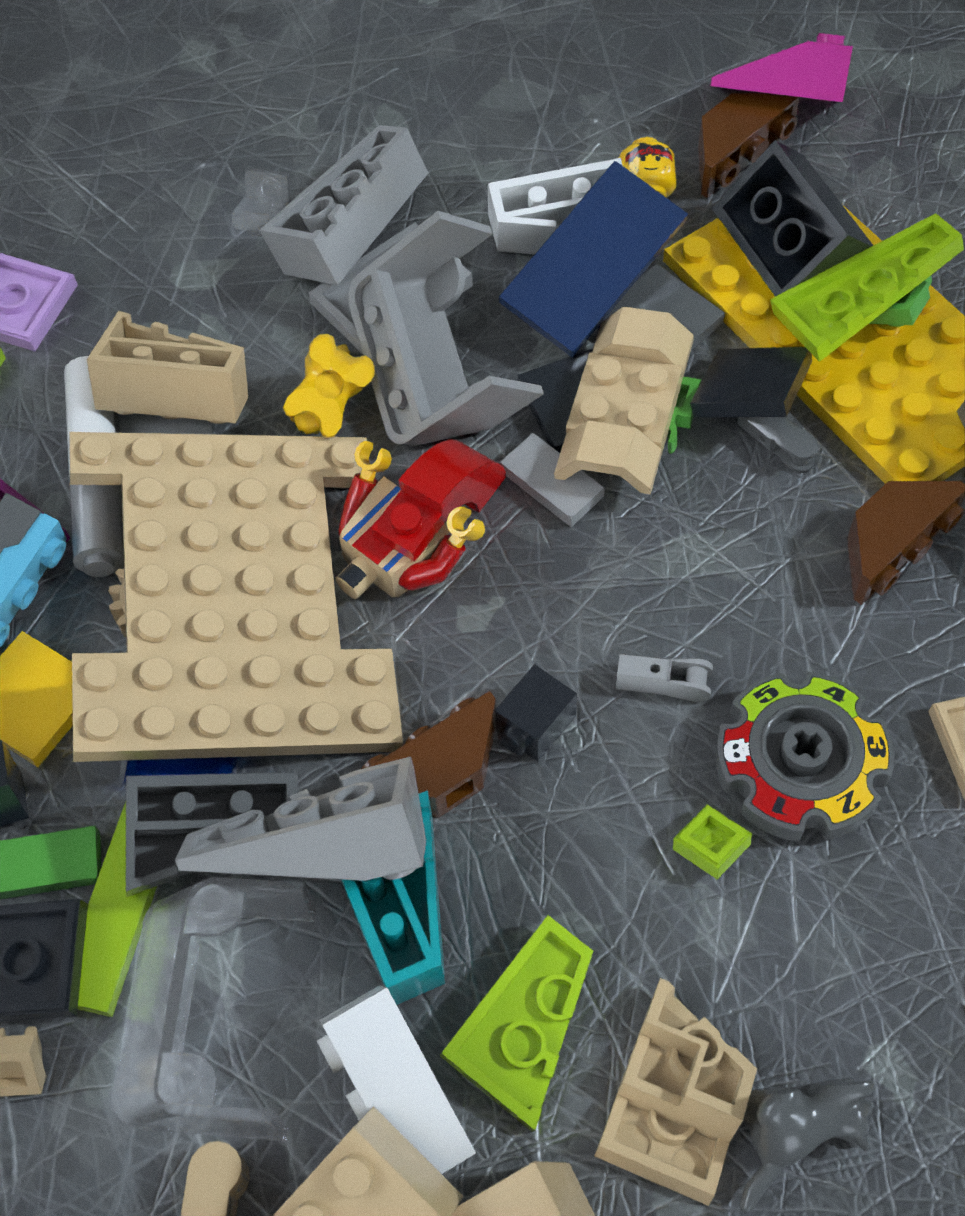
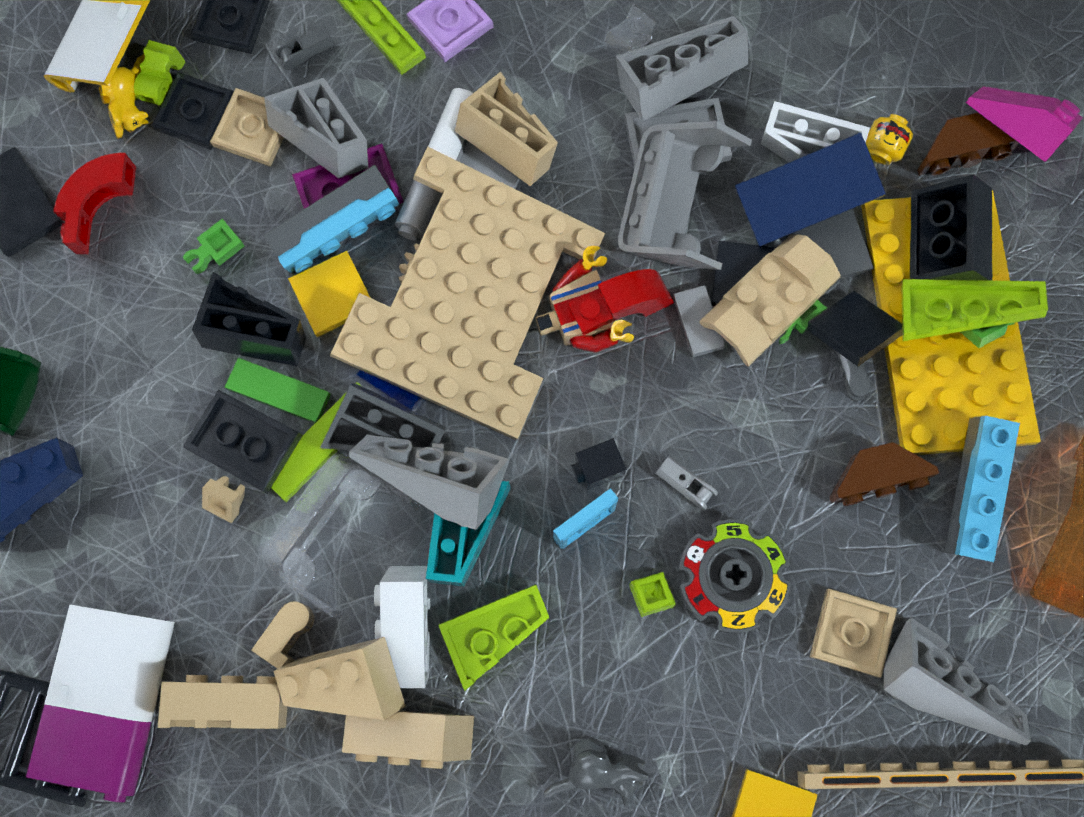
camera: 30 degrees right, 15 degrees up
yellow animal [283,334,375,438] -> none
reddish brown slope [361,691,496,818] -> none
tan slope [595,978,757,1206] -> none
none -> medium azure tile [553,488,618,549]

